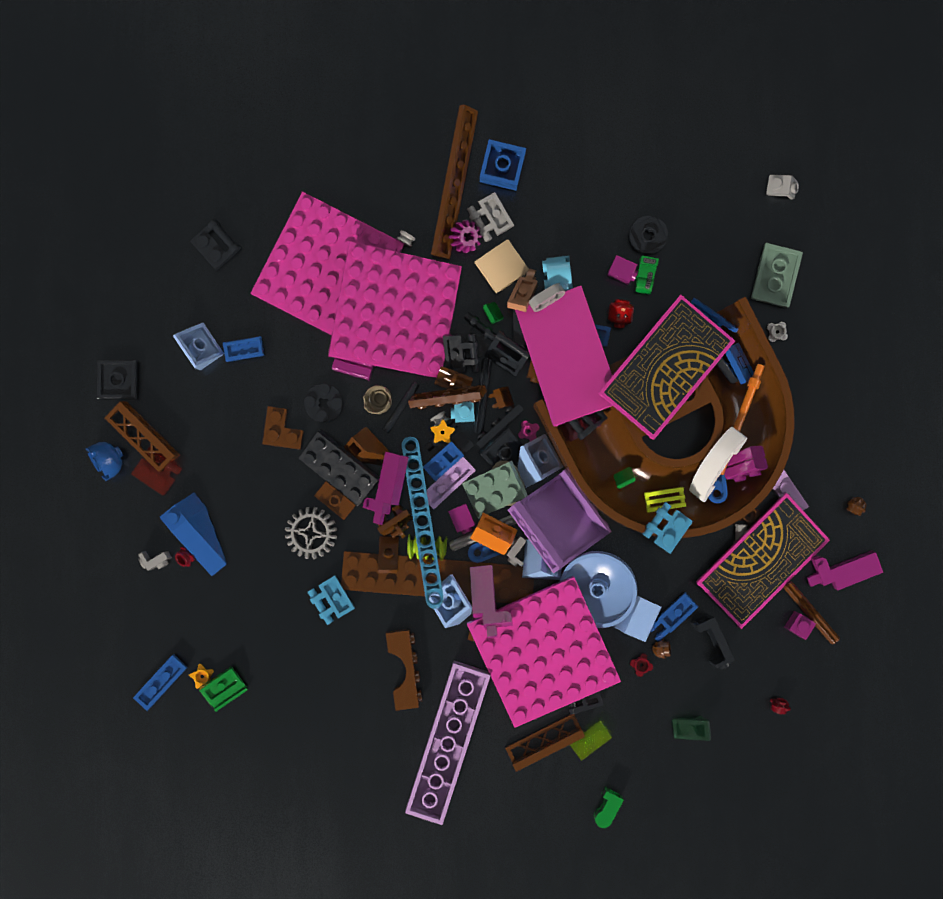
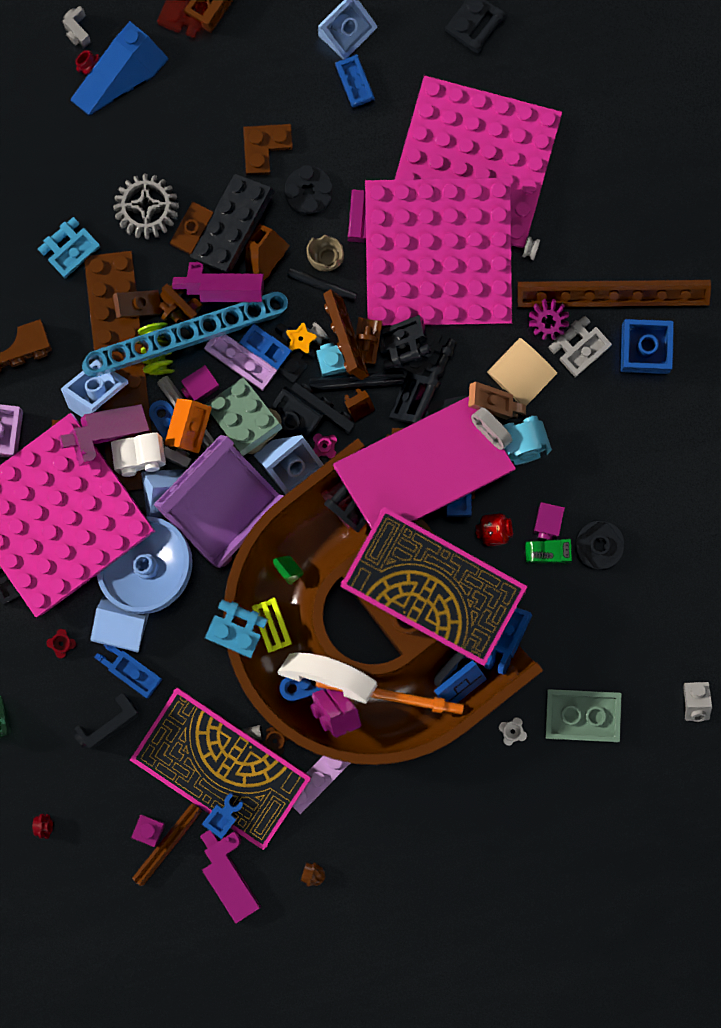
camera: 80 degrees right, 5 degrees down
green slope [483,302,504,325] -> none
reddish brown plate [652,639,671,659] -> none
none -> white brick [111,433,166,477]
none -> blue plate [202,792,244,839]

